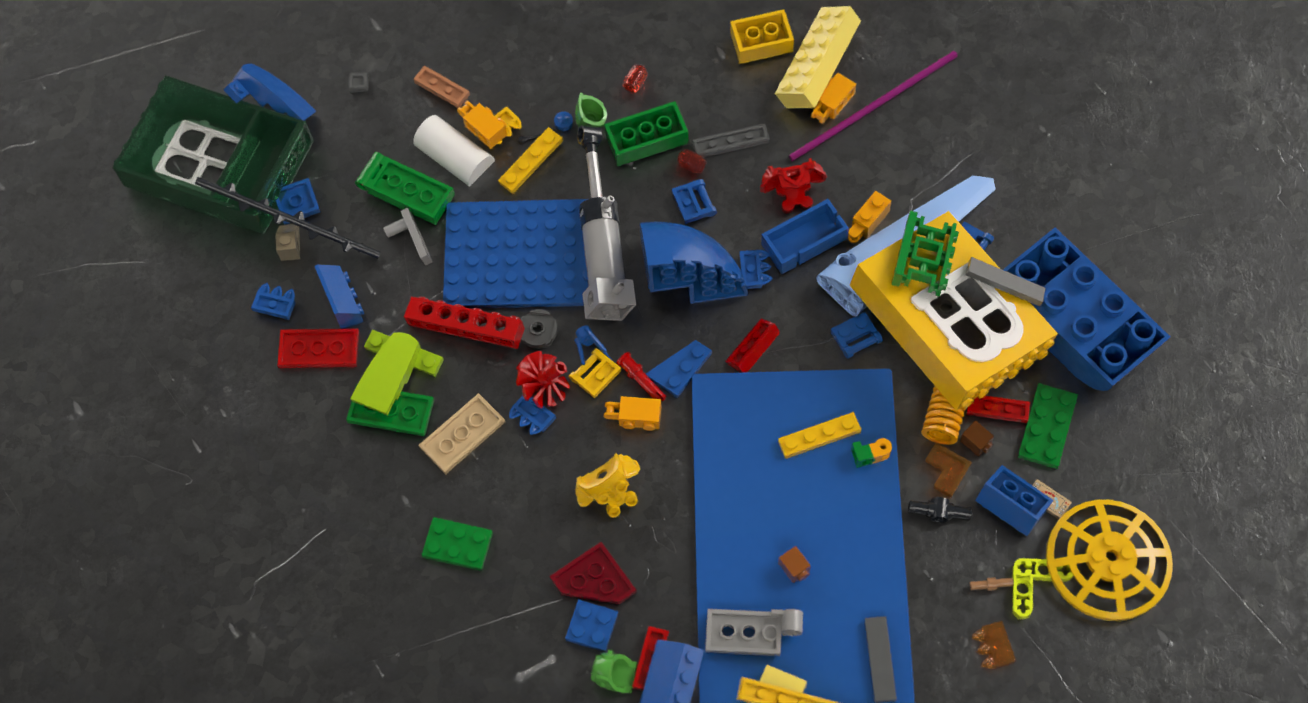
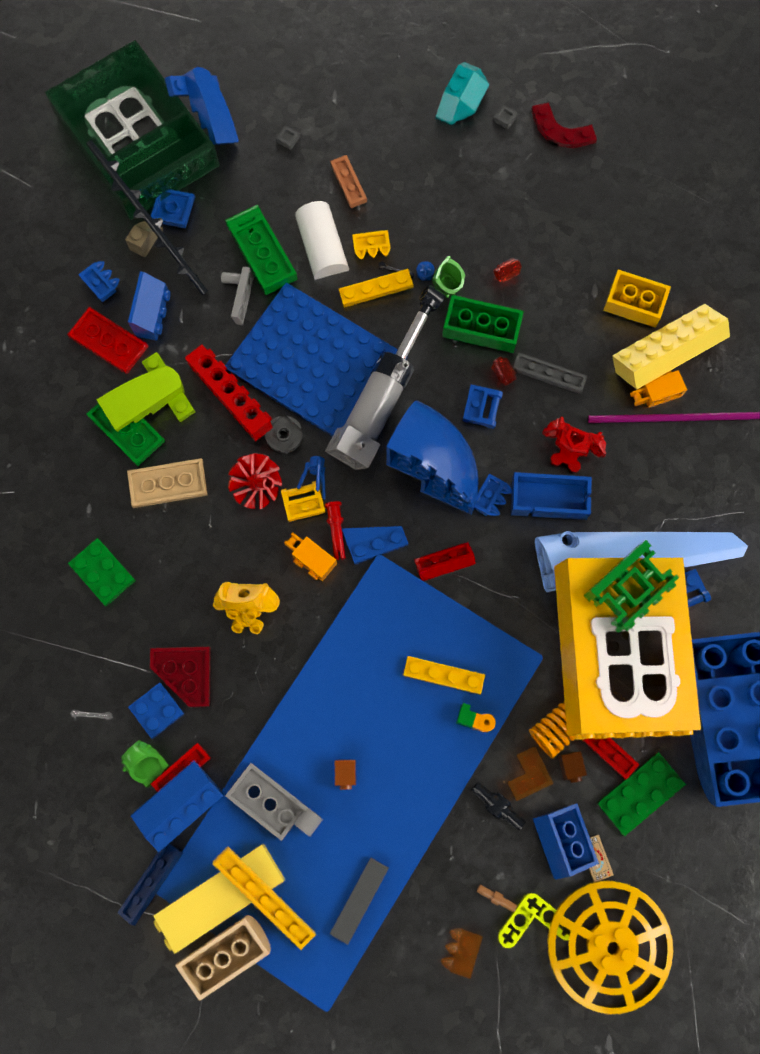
camera: 30 degrees right, 10 degrees up
light orange brick [457,101,507,149] -> none
blue plate [509,395,556,435] -> none
blue plate [830,312,883,359] -> none
light orange brick [848,191,891,243] -> none
tile [966,257,1045,306] -> none

